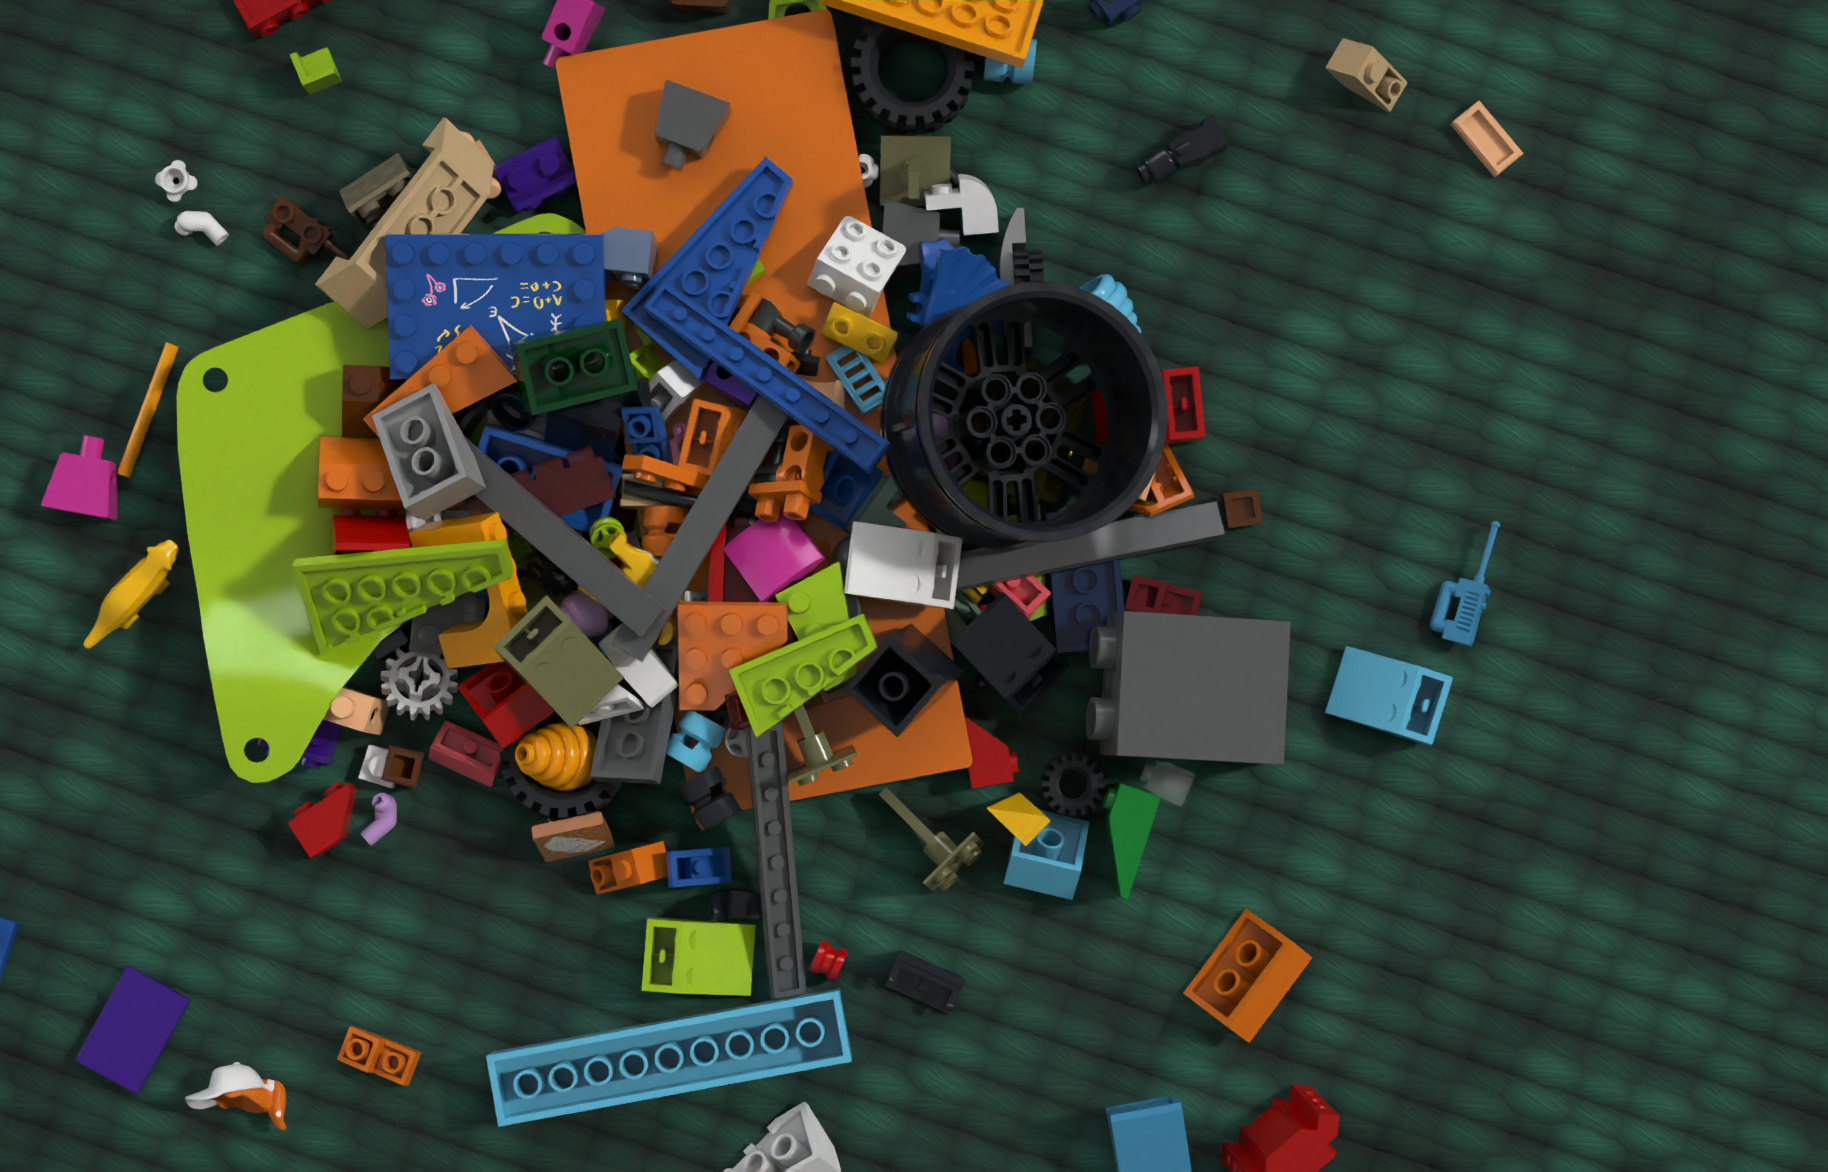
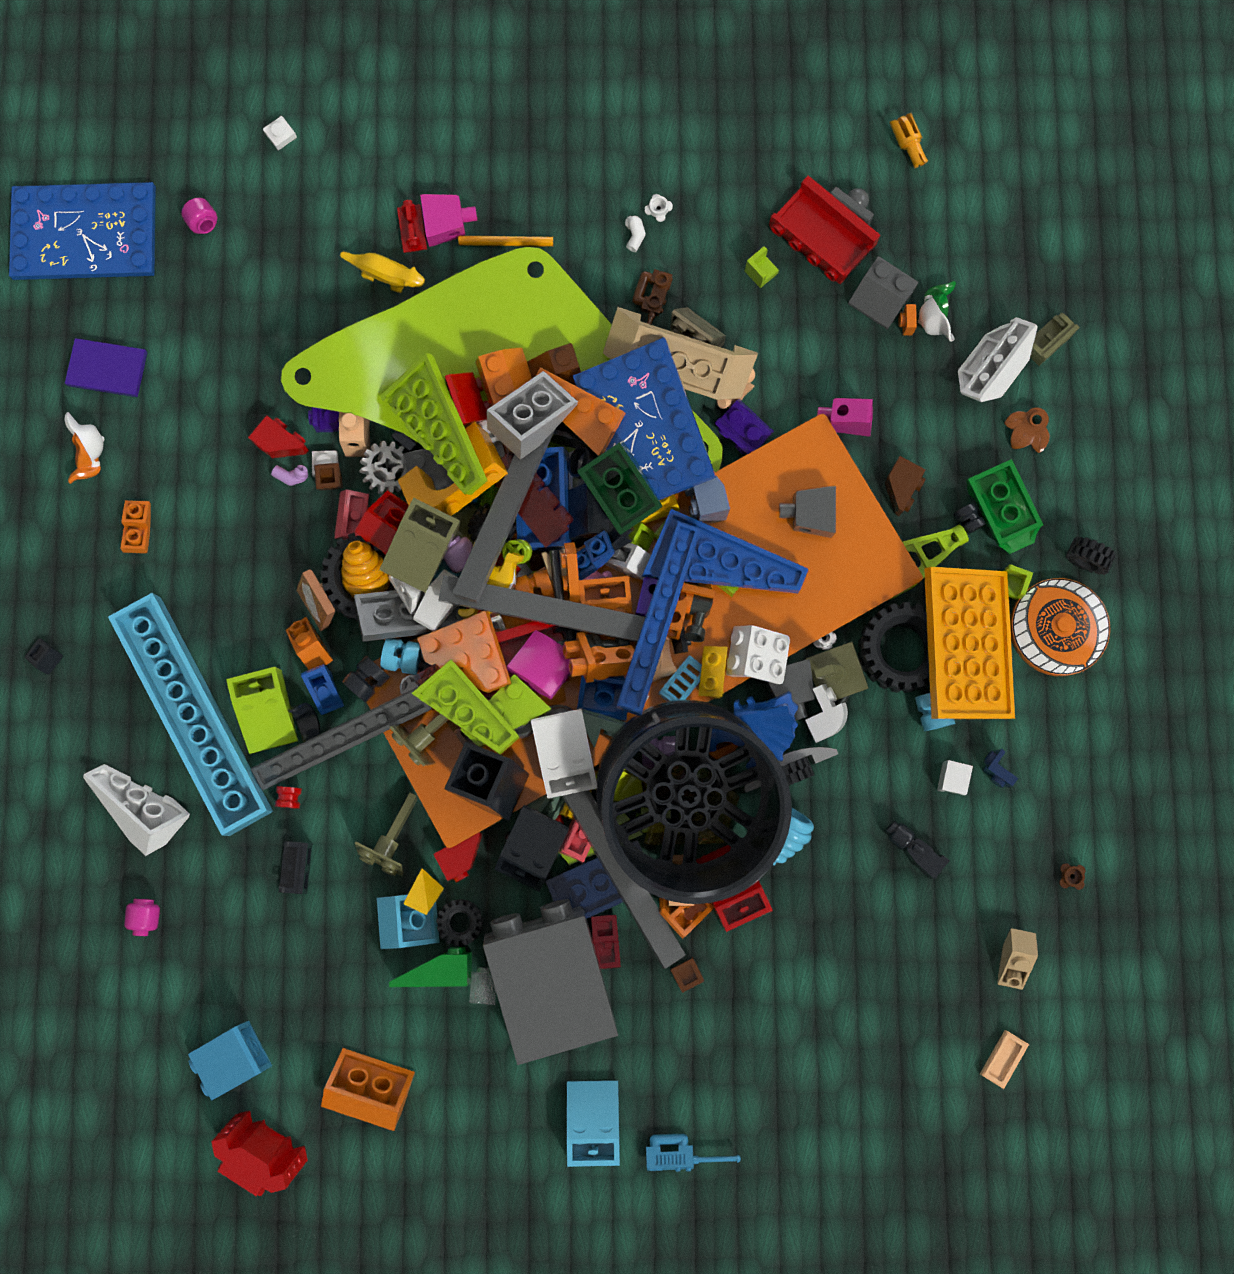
camera: 75 degrees right, 5 degrees down
none -> red hinge [397,200,427,253]
none -> white panel [937,760,973,795]

